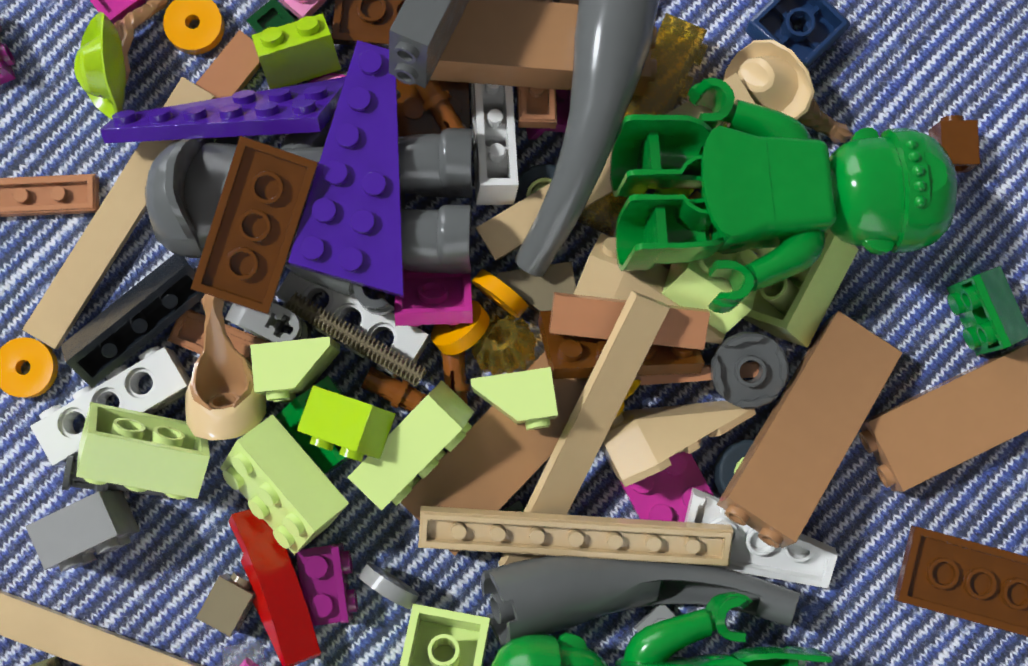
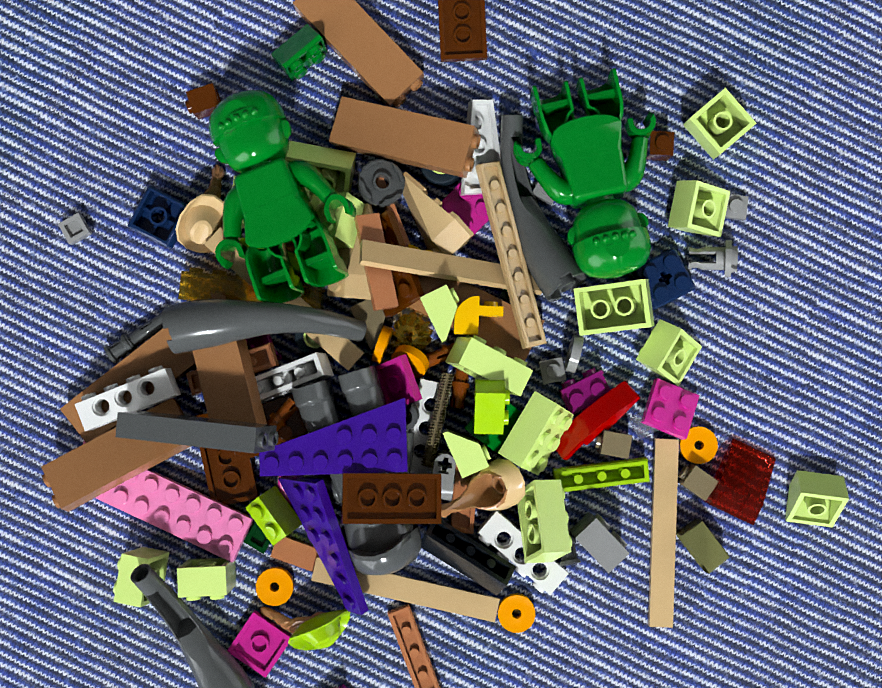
camera: 100 degrees left, 5 degrees up
none -> yellow brick [454,296,504,335]
none -> light grey plate [538,357,567,385]
none -> lime brick [552,457,650,492]

